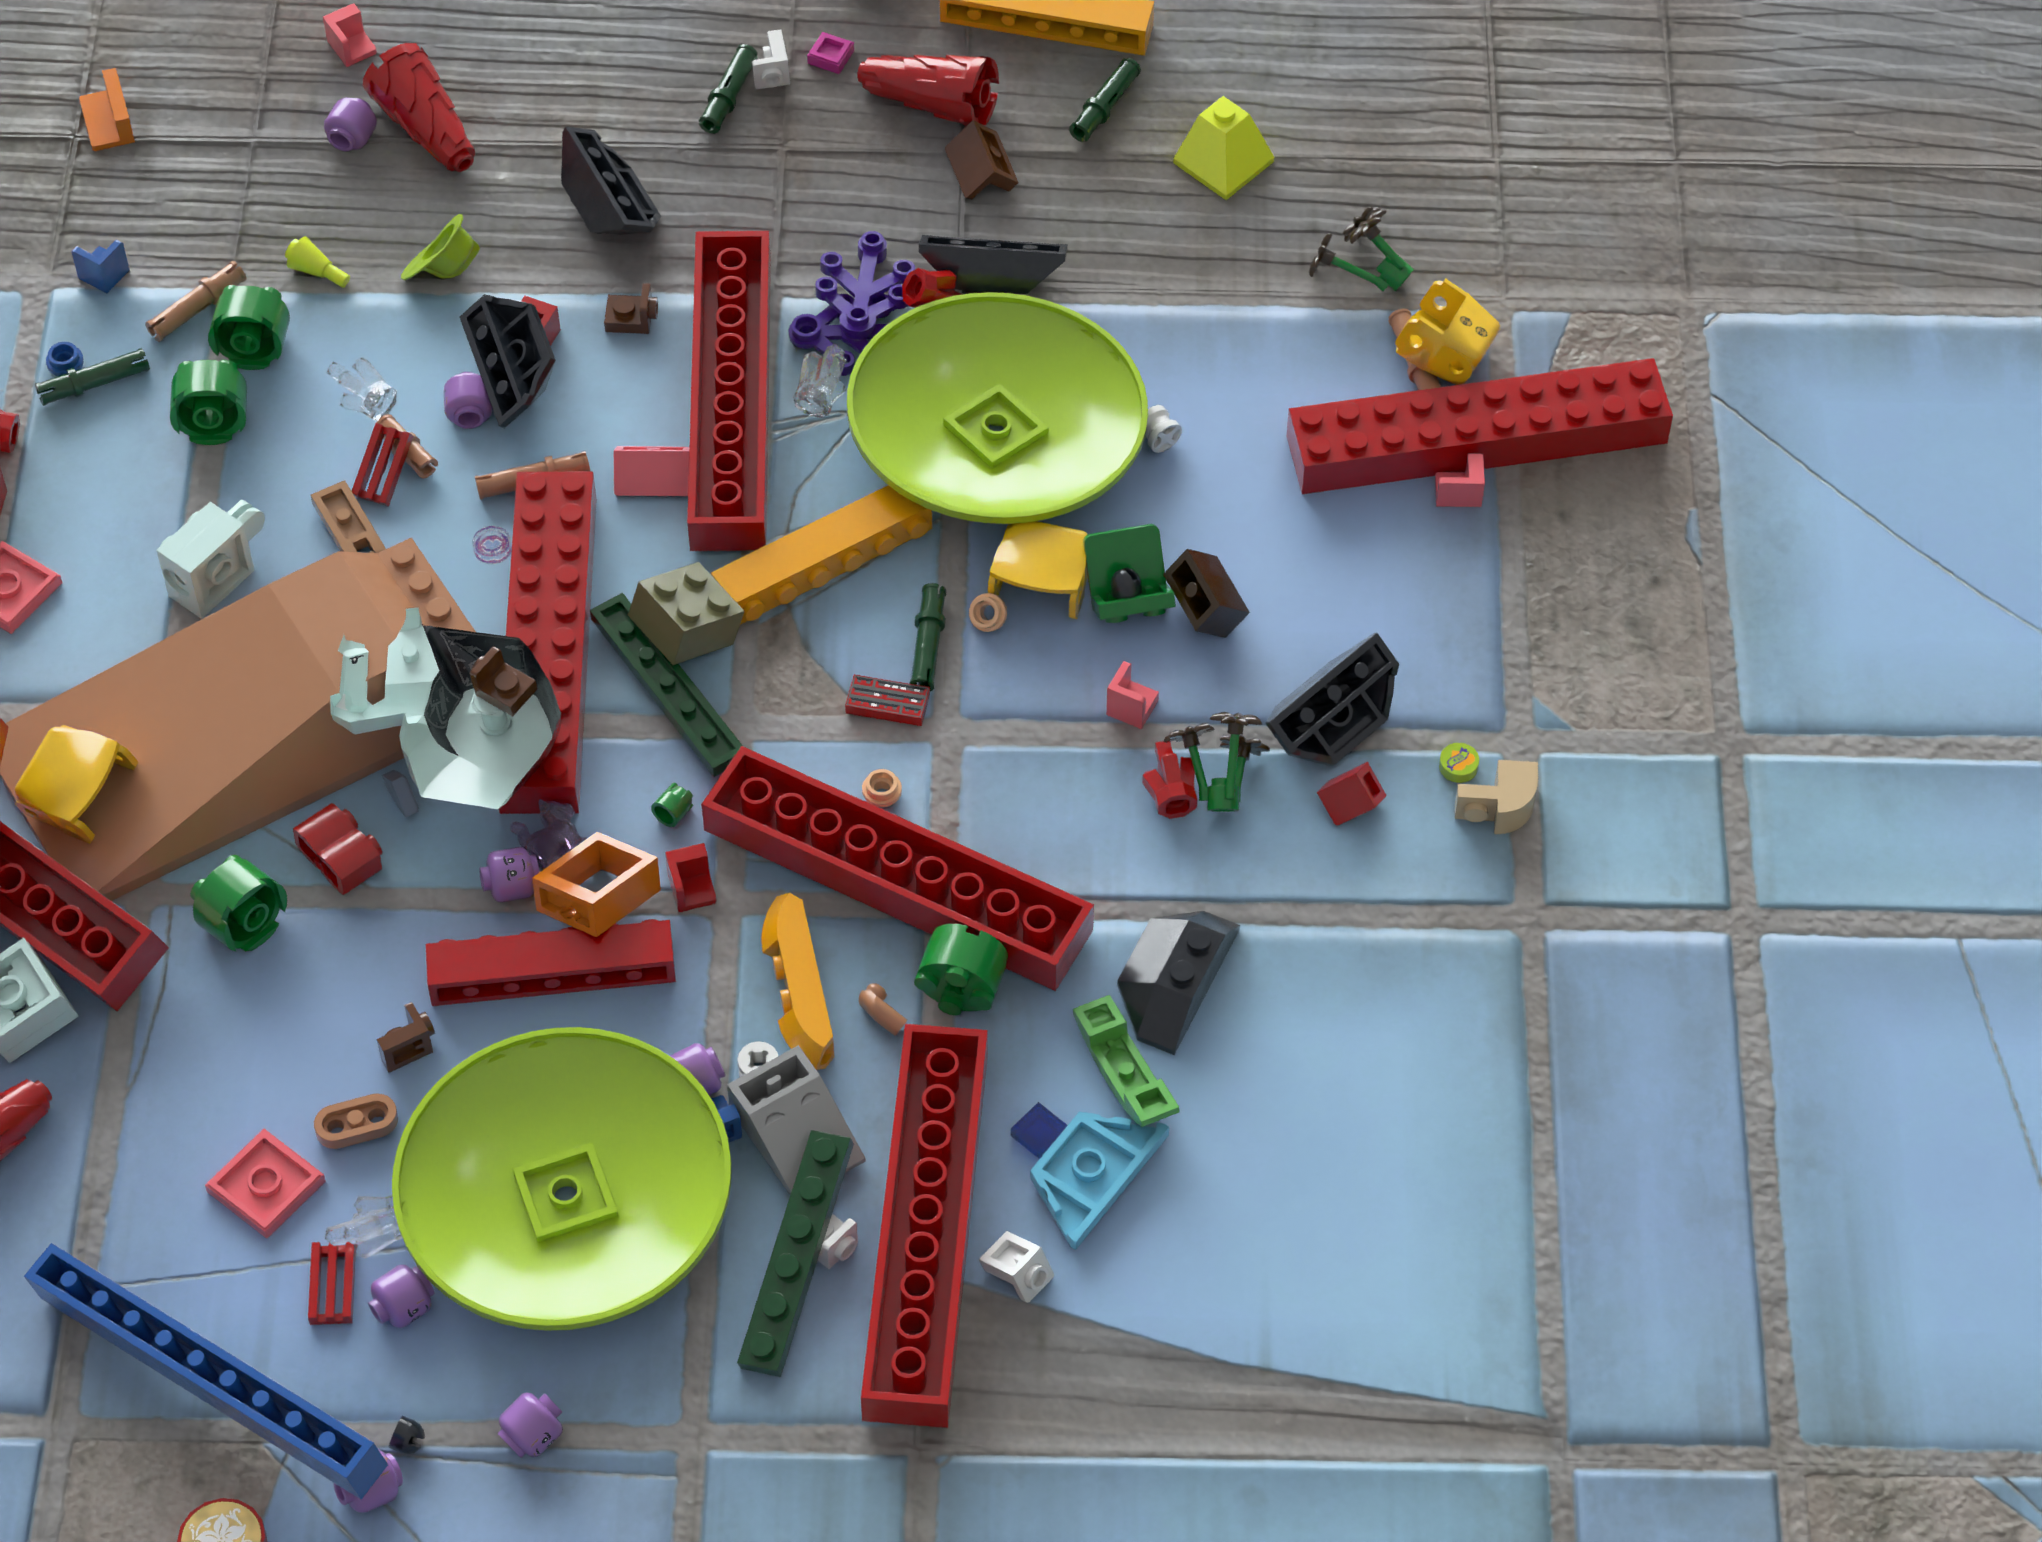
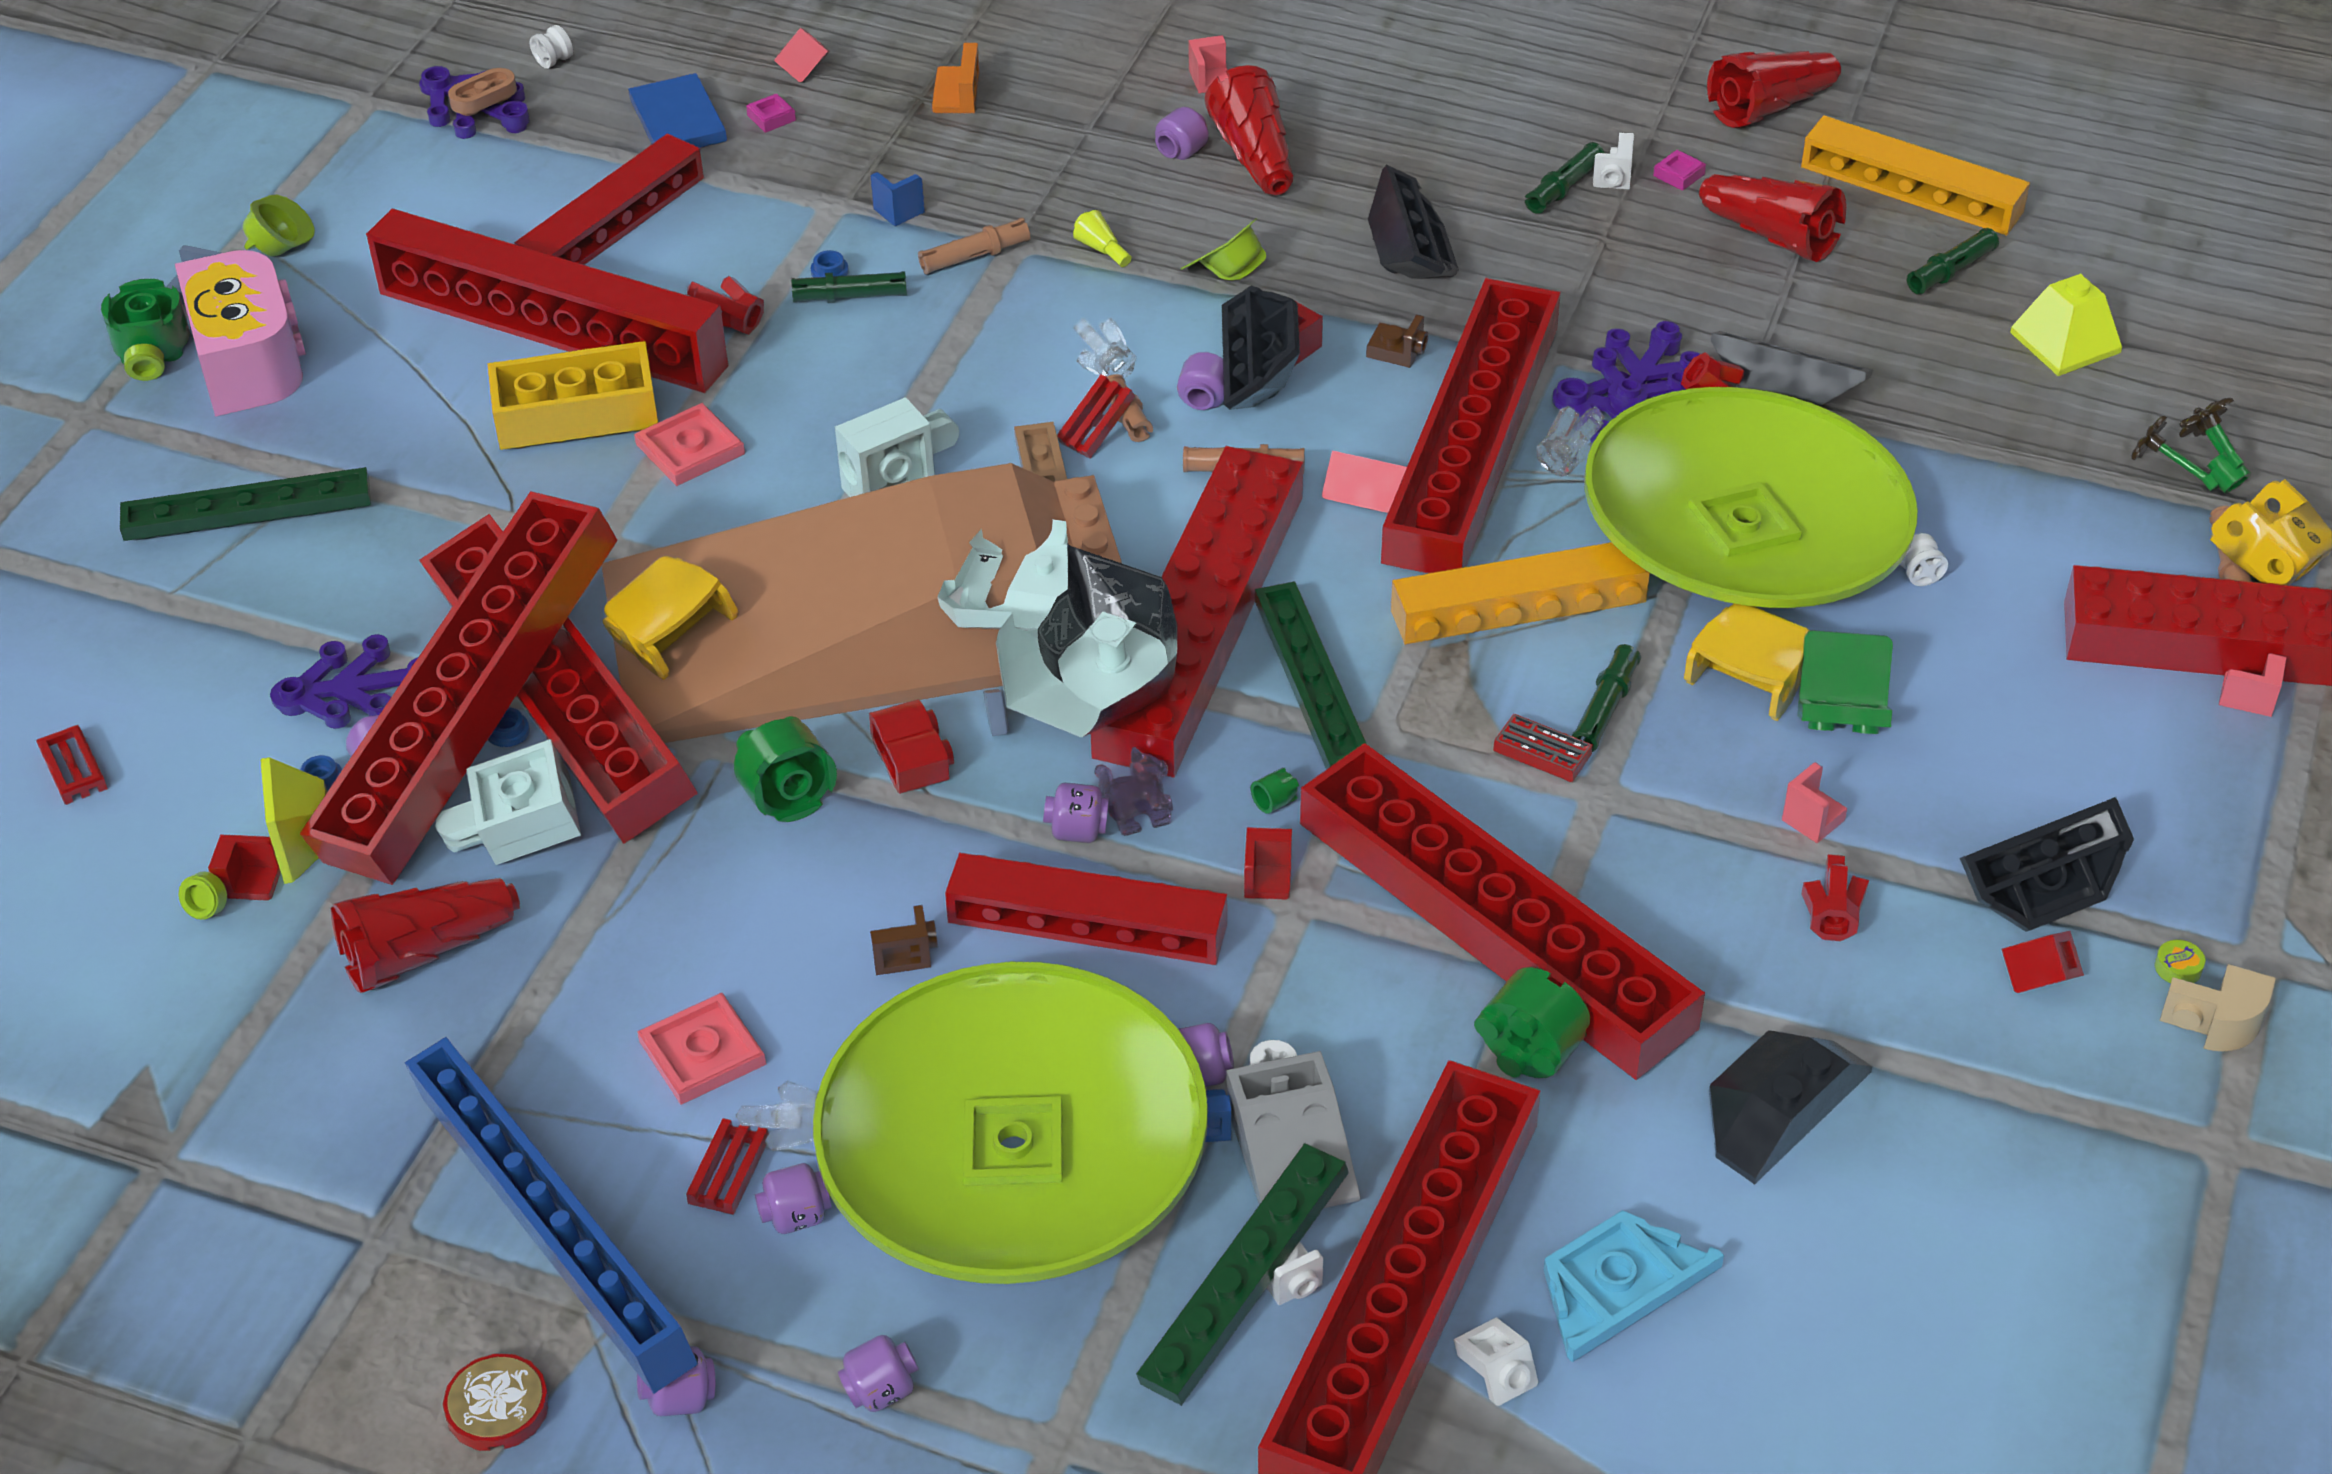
camera: 20 degrees right, 10 degrees down
green brick [170,359,247,445] -> none
green brick [208,285,290,370] -> none
nougat plate [314,1093,398,1149] -> none
black hinge [389,1415,425,1454] -> none
reddish brown bracket [470,646,538,717] -> none
clear tile [472,526,512,564] -> none
orange window [532,832,661,937] -> none
olive brick [628,562,744,665] -> none
light orange brick [761,893,834,1070] -> none
nougat arm [859,983,907,1036] -> none
light nougat plate [862,769,902,807] -> none
reddish brown panel [945,120,1019,200] -> none
light nougat plate [969,593,1007,632] -> none
clear blue tile [1010,1102,1067,1159] -> none
bright green slope [1073,995,1180,1127] -> none
black hinge [1111,568,1143,598] -> none
dark brown brick [1163,549,1250,638] -> none
plant [1164,712,1270,812] -> none

